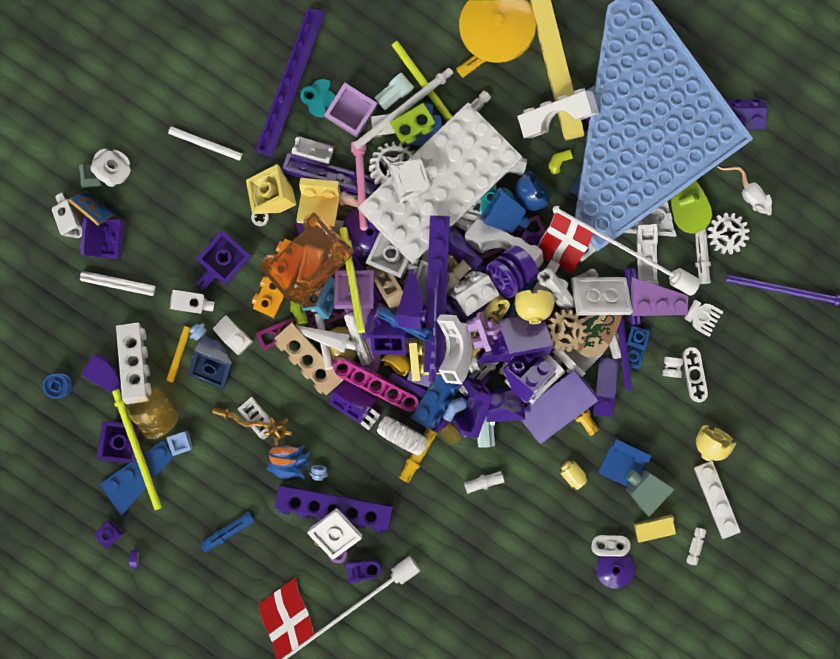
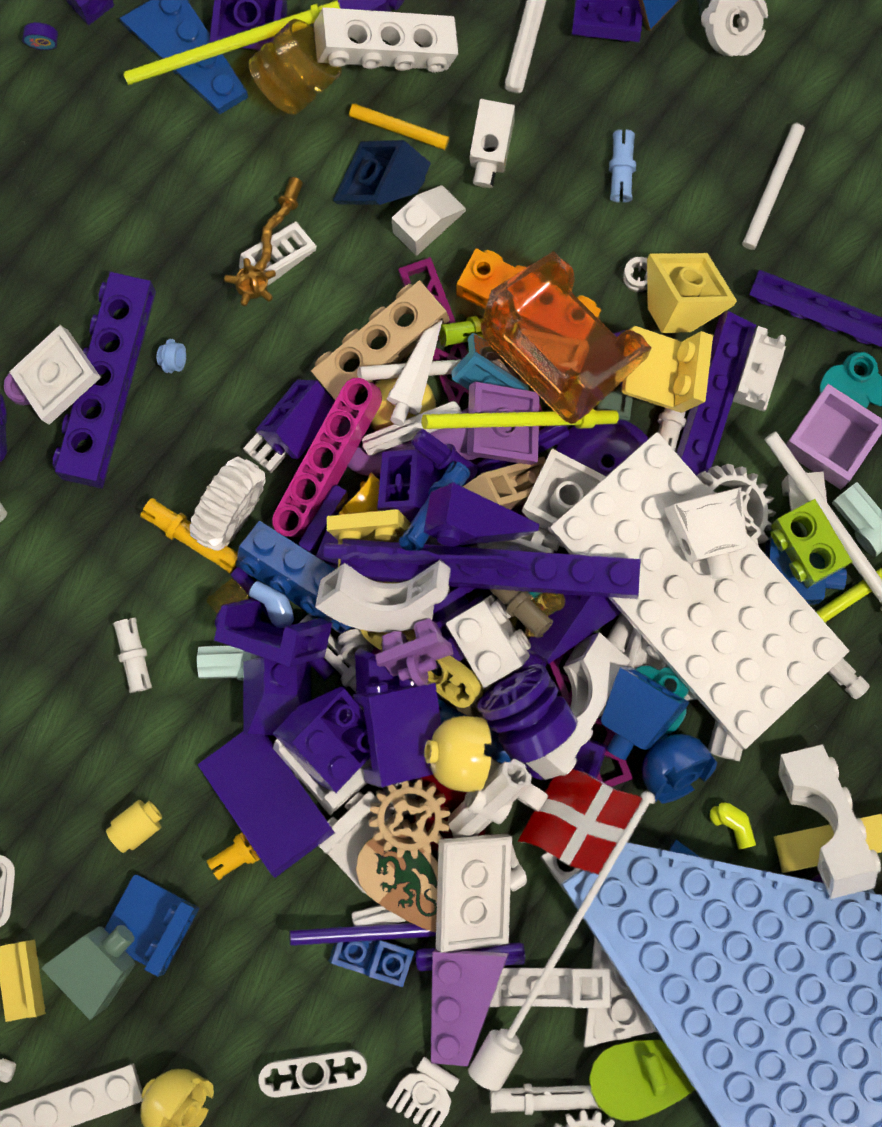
camera: 95 degrees right, 10 degrees down
light blue panel [167,430,193,456] -> none
light blue plate [189,323,206,341] -> none
dark purple brick [195,230,253,291] -> none
blue pin [200,512,255,553] -> none
blue hair [267,445,311,479] -> none
bright pink piece [351,141,368,231] -> none
dark purple slope [591,357,618,417] -> none
white wheel [662,357,684,378] -> none
none -> light blue pin [609,130,636,203]

